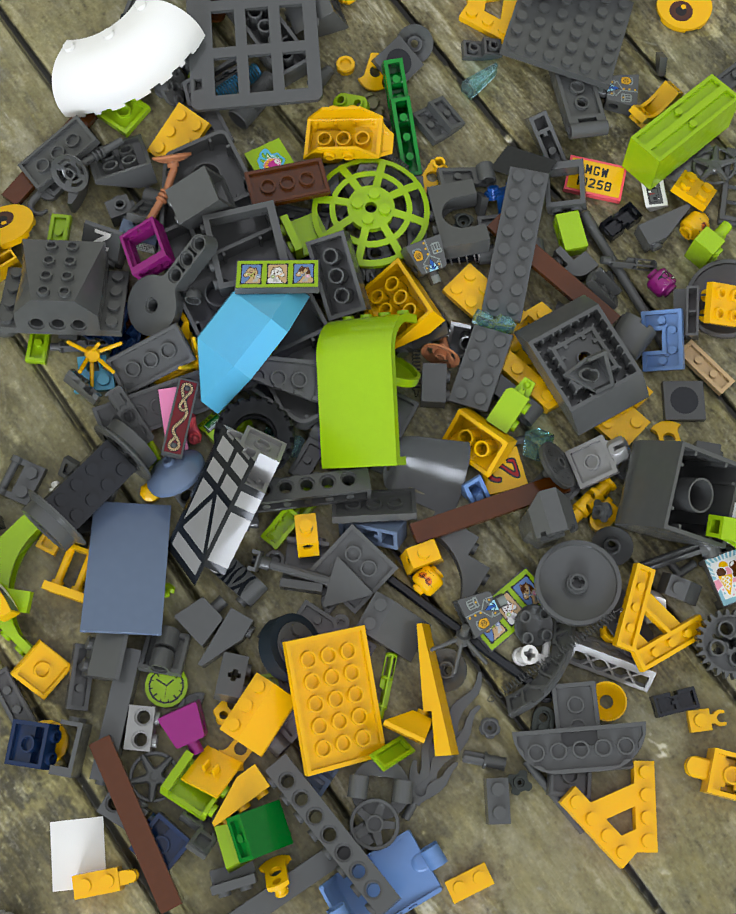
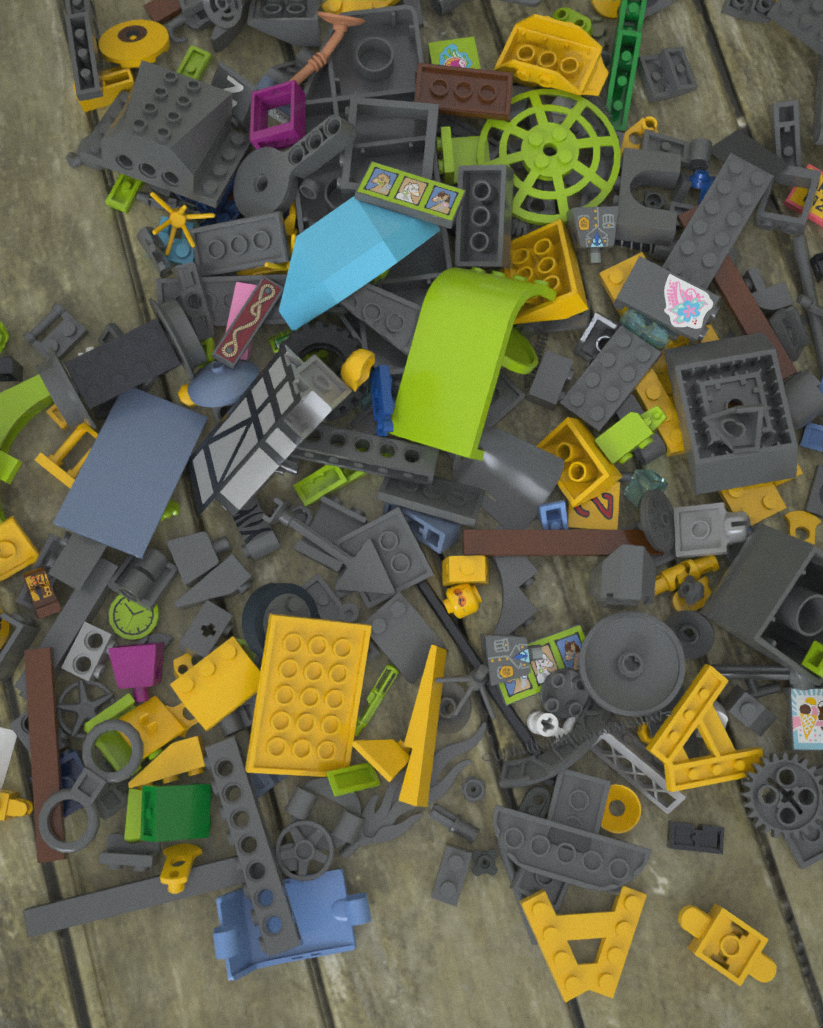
camera: 25 degrees right, 5 degrees up
dark grey brick [104,194,135,227] -> none
dark grey slope [165,165,237,230] -> none
coral arm [188,413,202,445] -> none
yellow torso [294,513,320,558] -> none
nougat dish [421,337,460,368] -> none
yellow plate [444,862,495,904] -> none
clear light blue slope [461,63,498,99] -> none
lime panel [552,210,588,256] -> none
yellow plate [685,708,727,733] -> none
none -> reddish brown leg [23,566,62,619]
none -> dark grey bar [38,719,144,853]
none -> yellow helmet [341,349,375,392]
none -> blue plate [370,365,395,436]
none -> dark grey panel [613,256,720,345]

